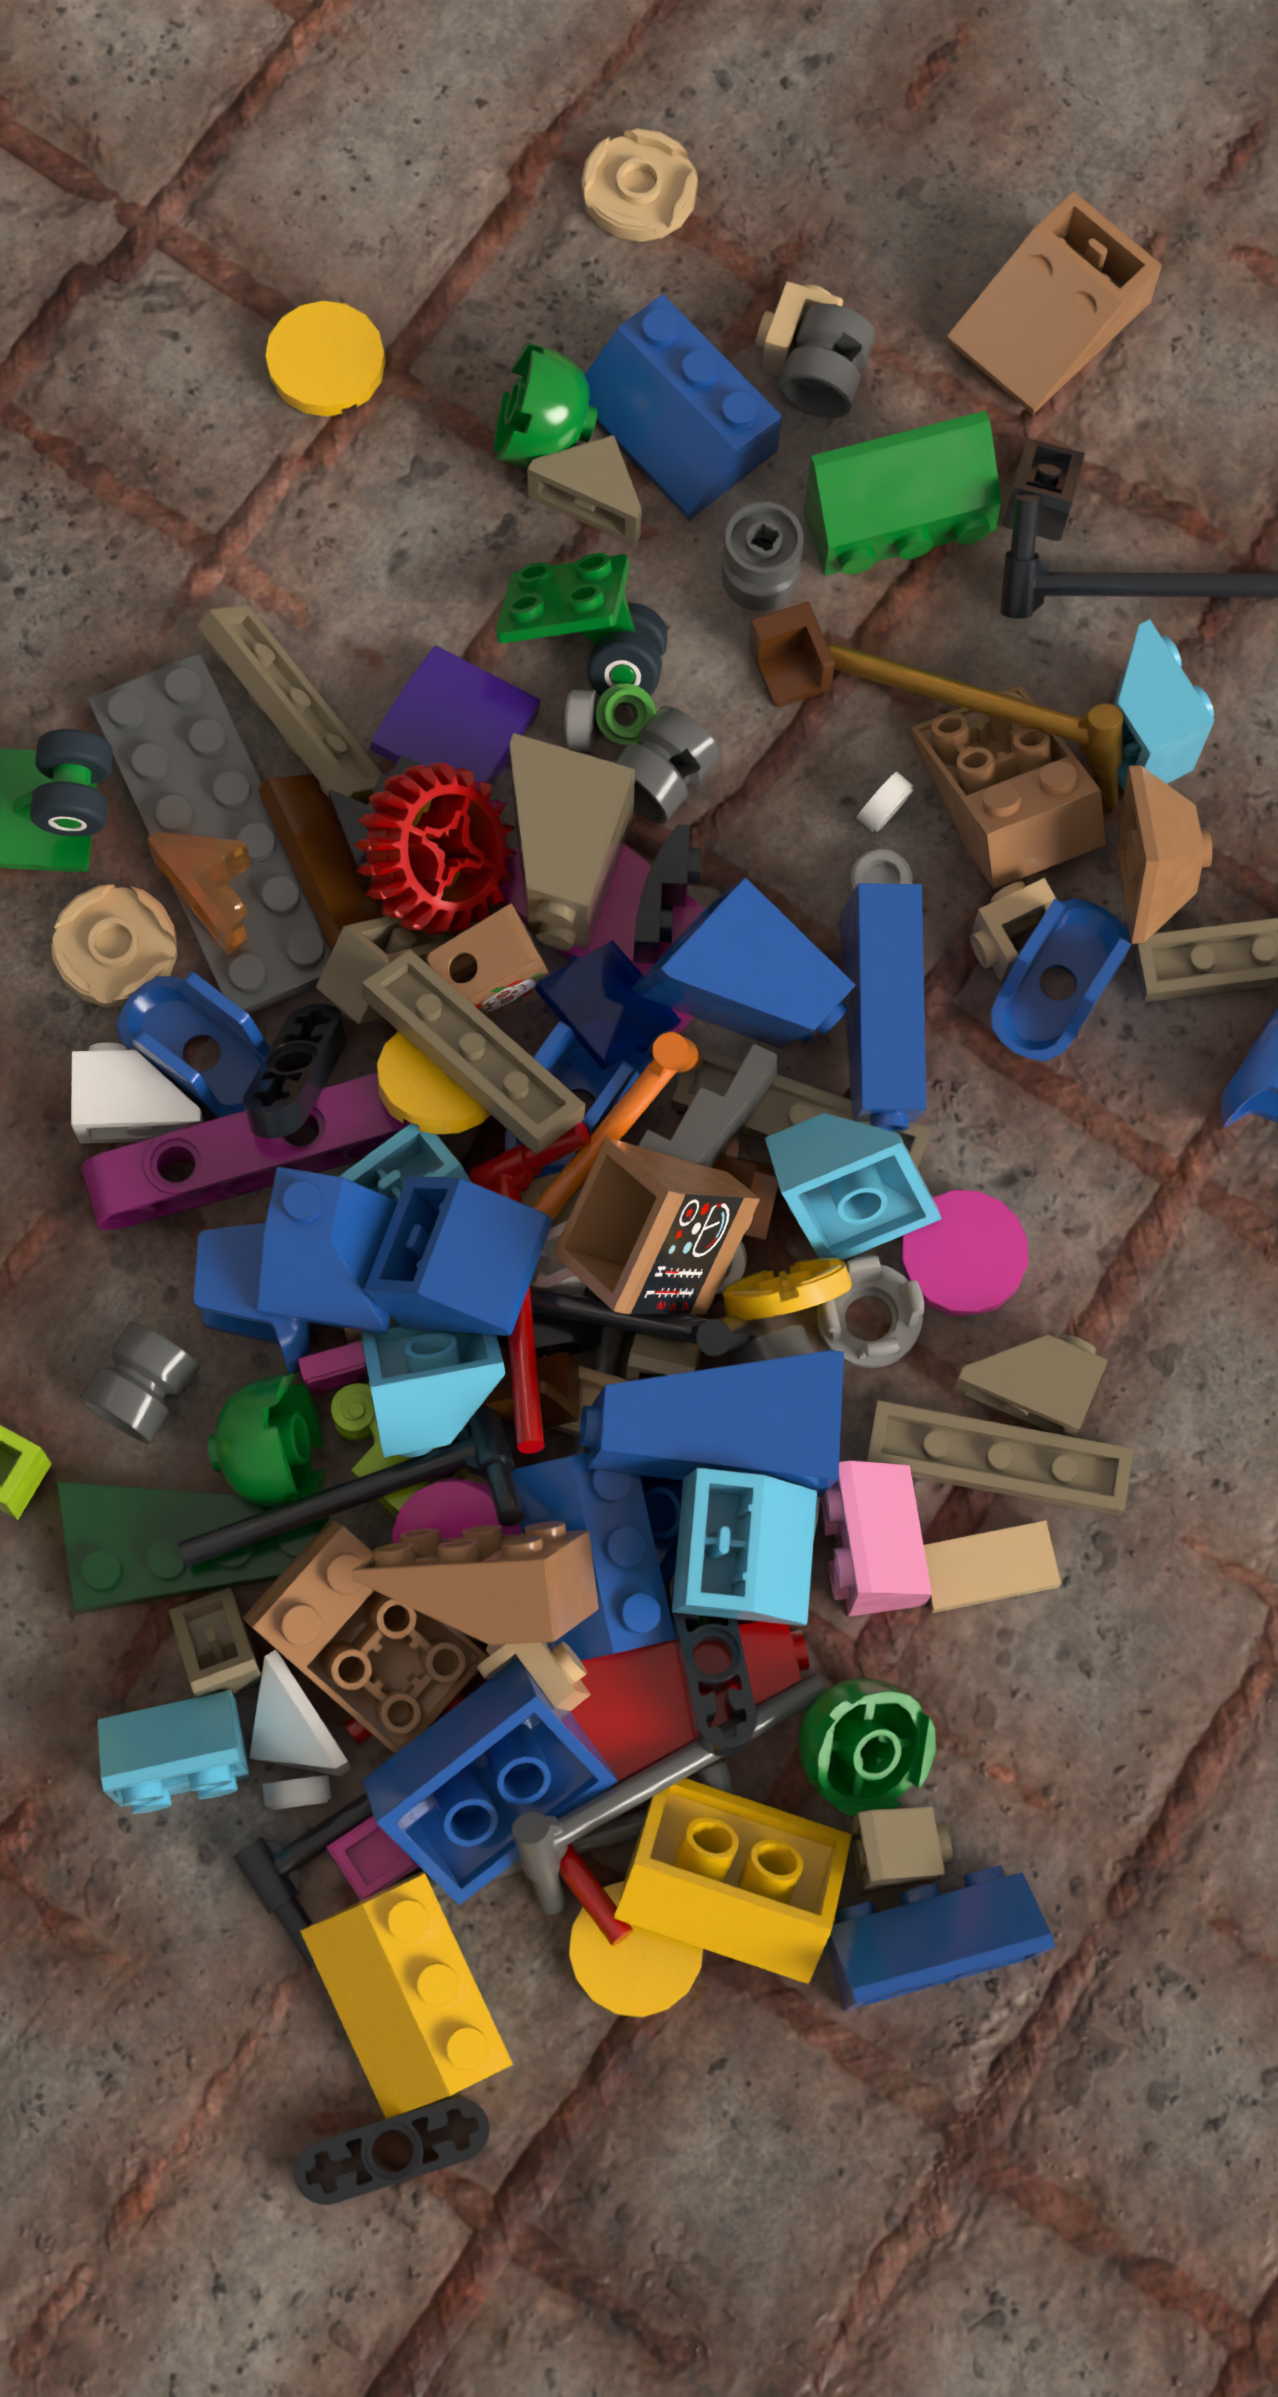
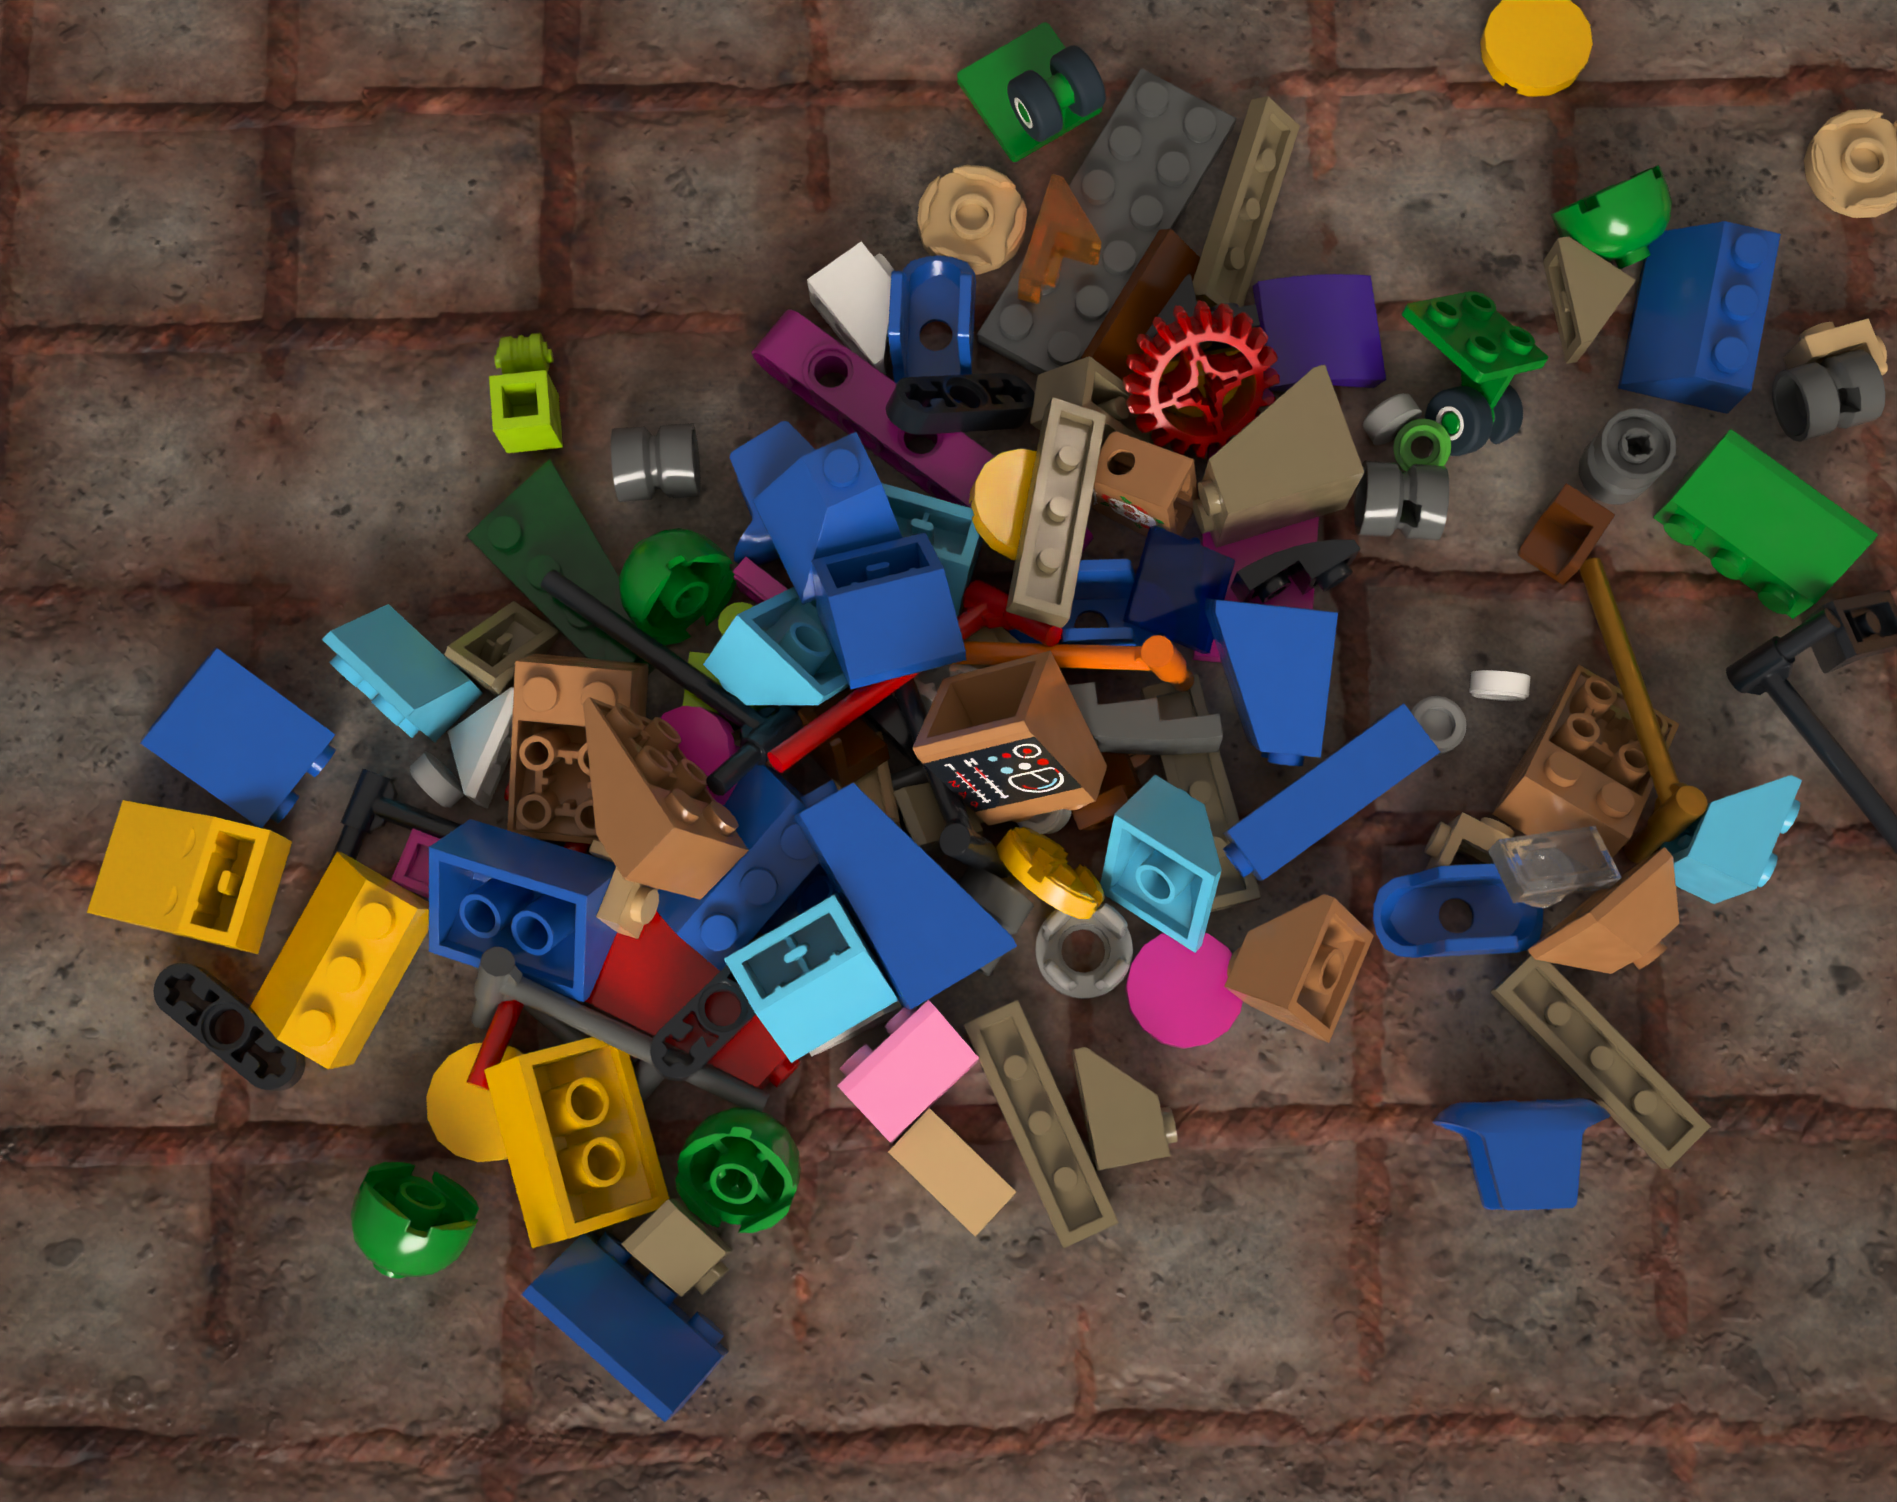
camera: 60 degrees right, 5 degrees up
none -> yellow slope [87,800,292,954]
none -> blue slope [140,647,336,828]
none -> green cylinder [350,1162,479,1279]
none -> medium nougat slope [1224,894,1374,1043]
none -> clear tile [1488,826,1622,908]

